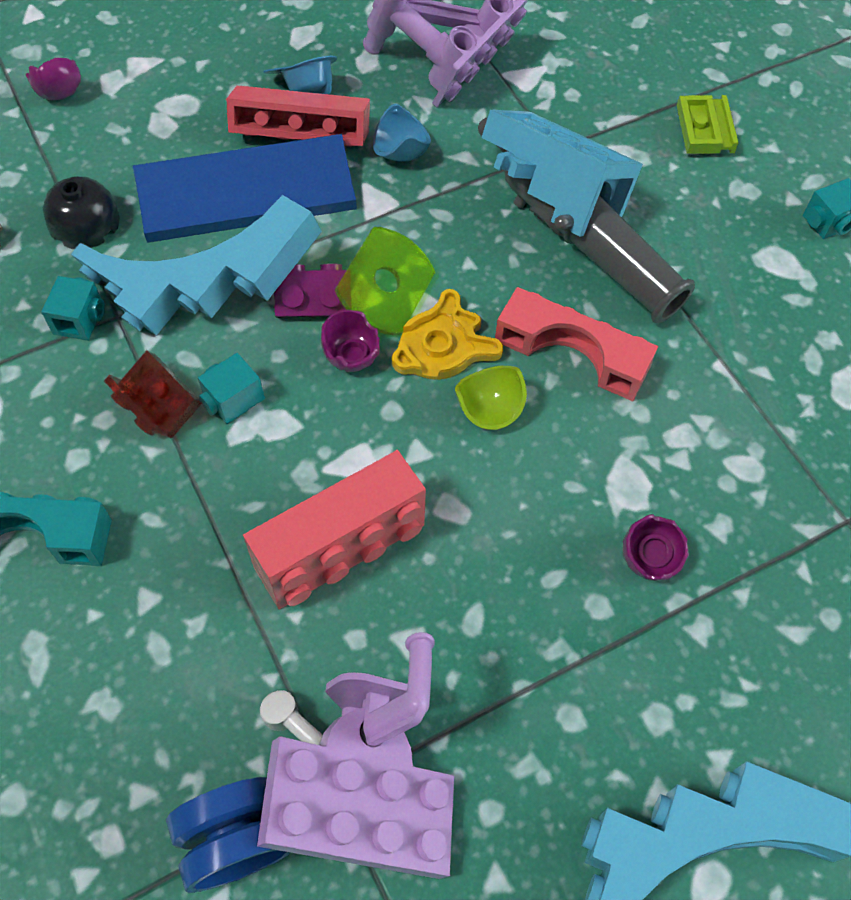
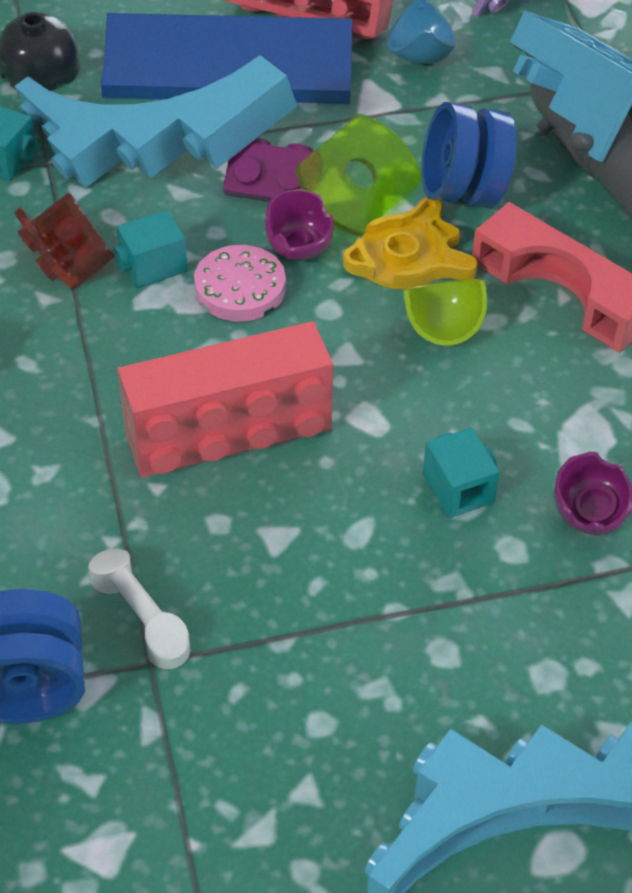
camera: 15 degrees right, 10 degrees down
lavender plate [257,632,454,879] -> none
none -> bright pink tile [194,244,286,322]
none -> blue wheel [421,102,517,209]
none -> teal brick [423,427,500,519]

